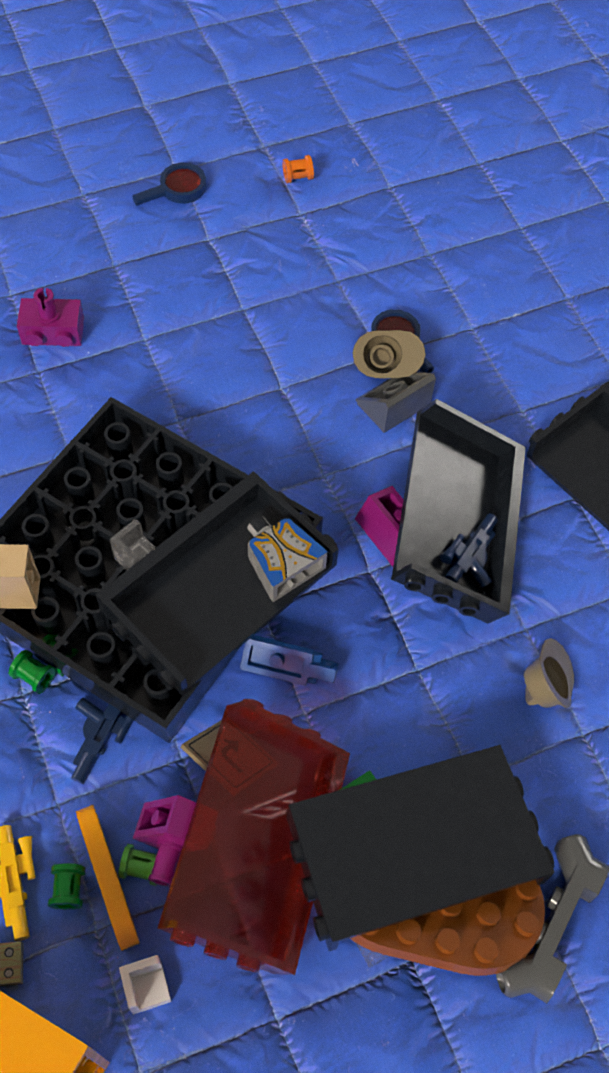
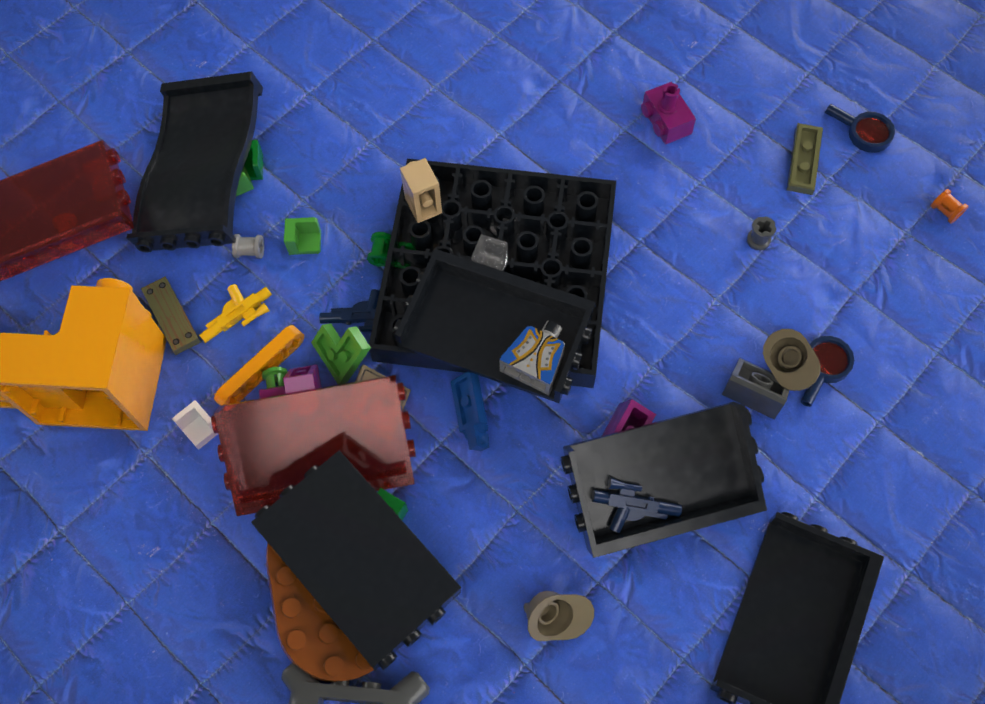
camera: 70 degrees right, 5 degrees up
green bush [48,863,86,910] -> none
none -> bright green plate [311,323,371,385]
none -> dark grey bush [747,217,776,251]
none -> olive tile [787,123,823,195]

